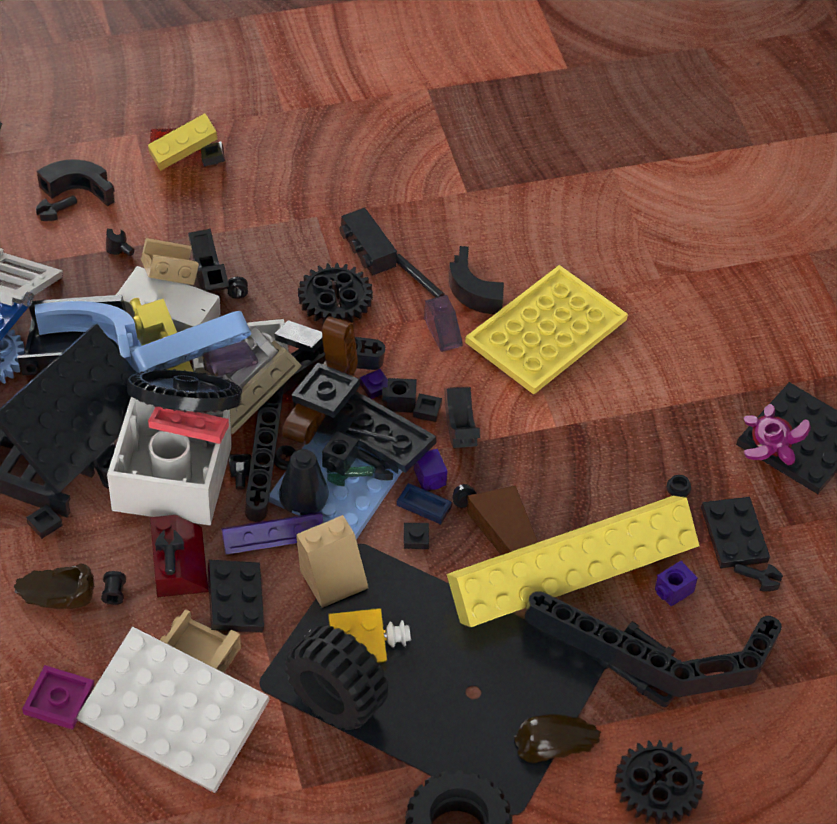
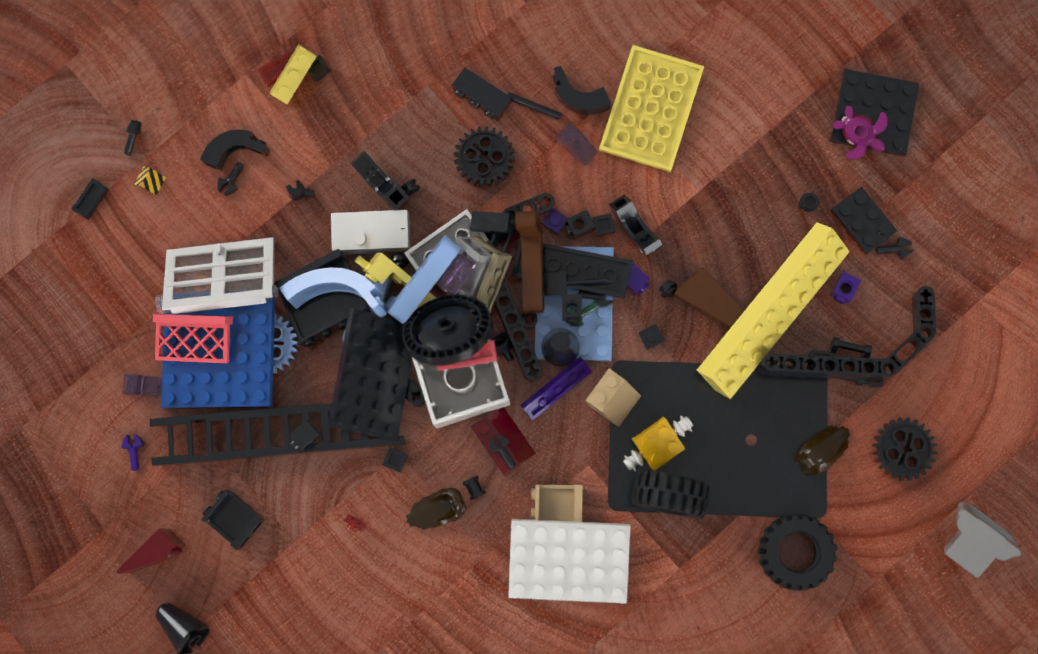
camera: 15 degrees left, 30 degrees up
magenta plate [22,665,95,730] -> none
tan panel [141,238,199,285] -> none
black plate [208,560,264,633] -> none
black plate [292,363,360,418] -> none
dark blue tile [397,483,452,525] -> none

